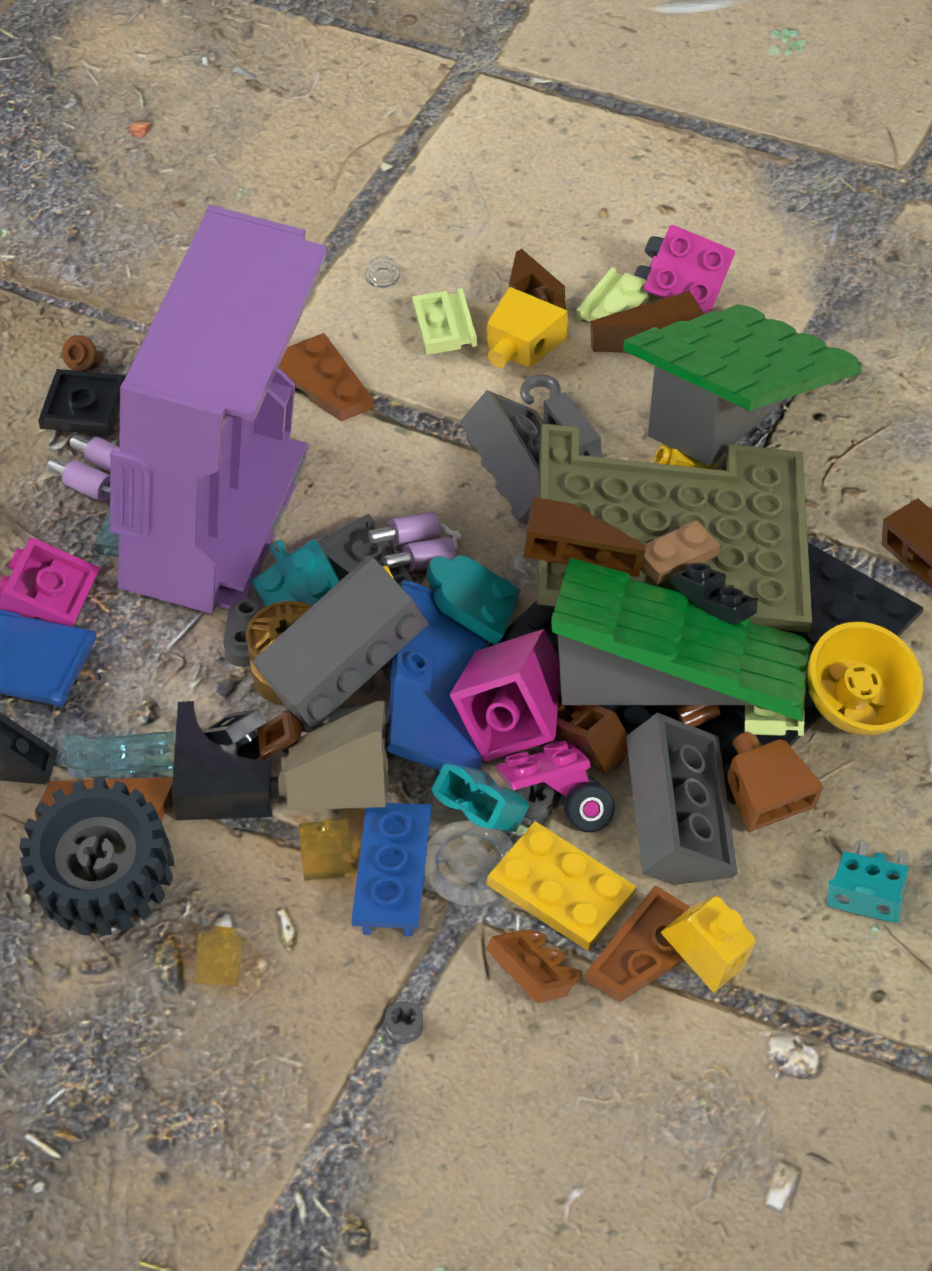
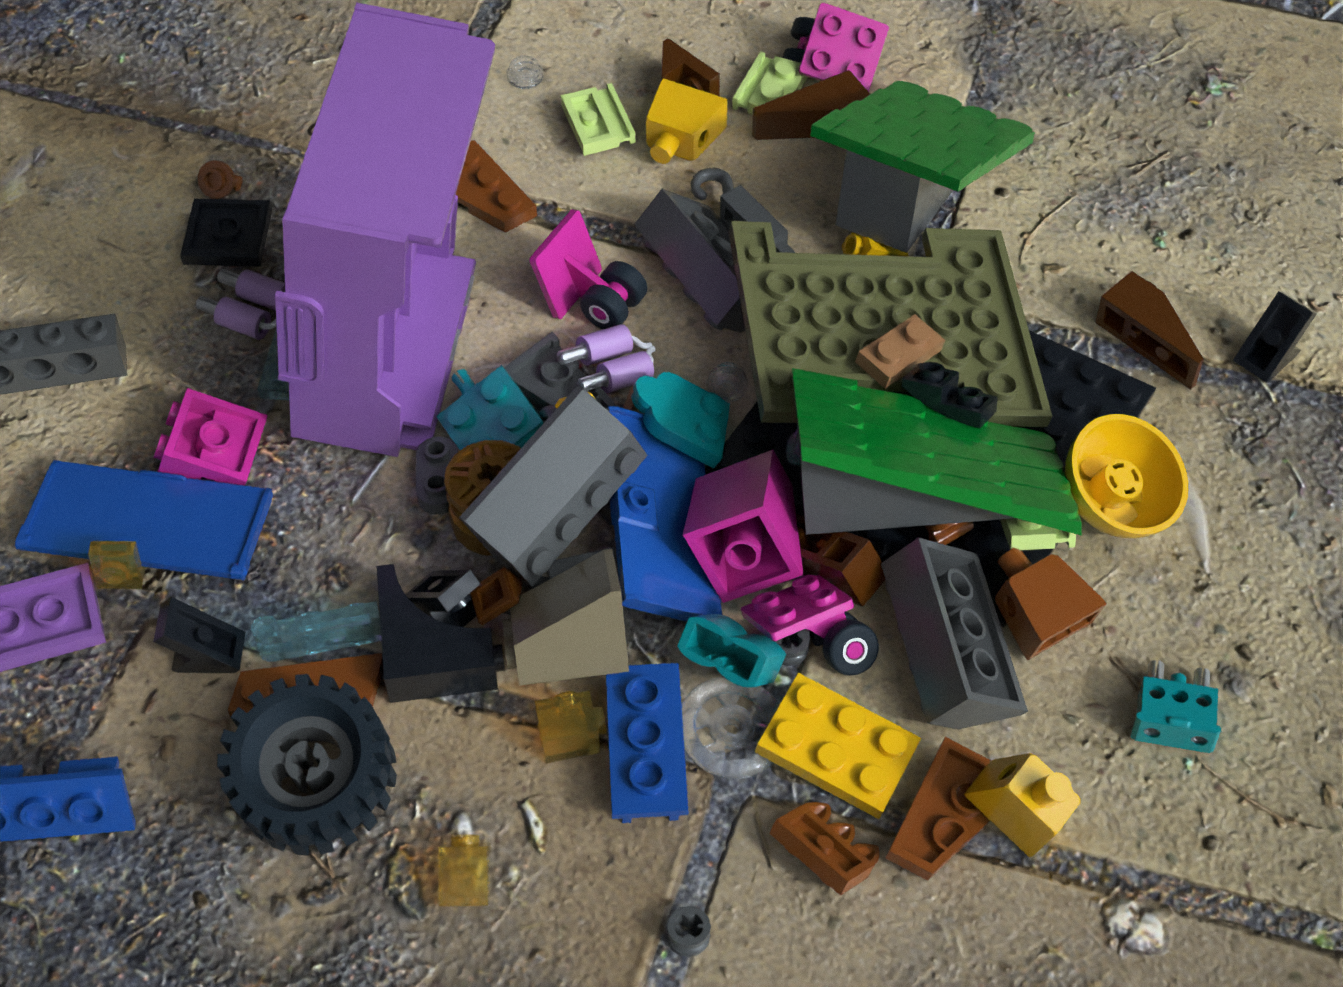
camera: 10 degrees left, 5 degrees up
reddish brown slope [523,497,646,577] -> none
none -> dark pink plate [529,209,647,329]

